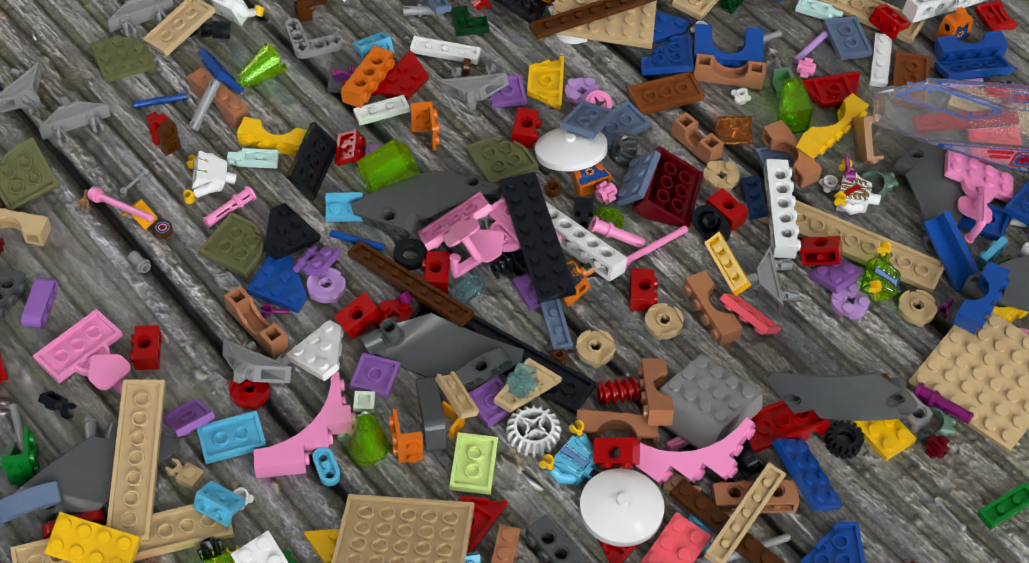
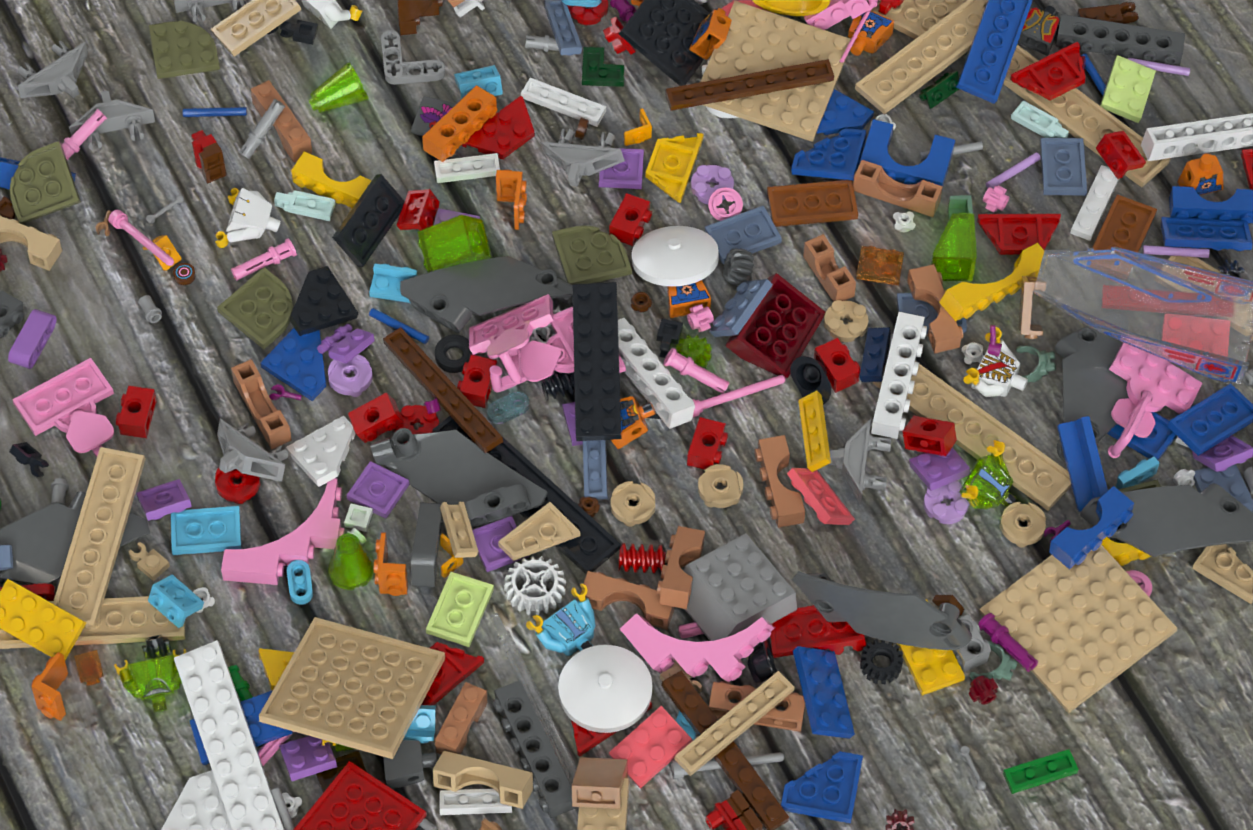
camera: 15 degrees right, 5 degrees up
blue wing [198,47,244,94] -> none
clear light blue brick [507,362,538,399] -> none
sand blue plate [560,100,615,139] -> none
red brick [593,437,640,469] -> none
none -> bright pink pin [62,109,107,160]
none -> light orange bracket [624,108,652,146]

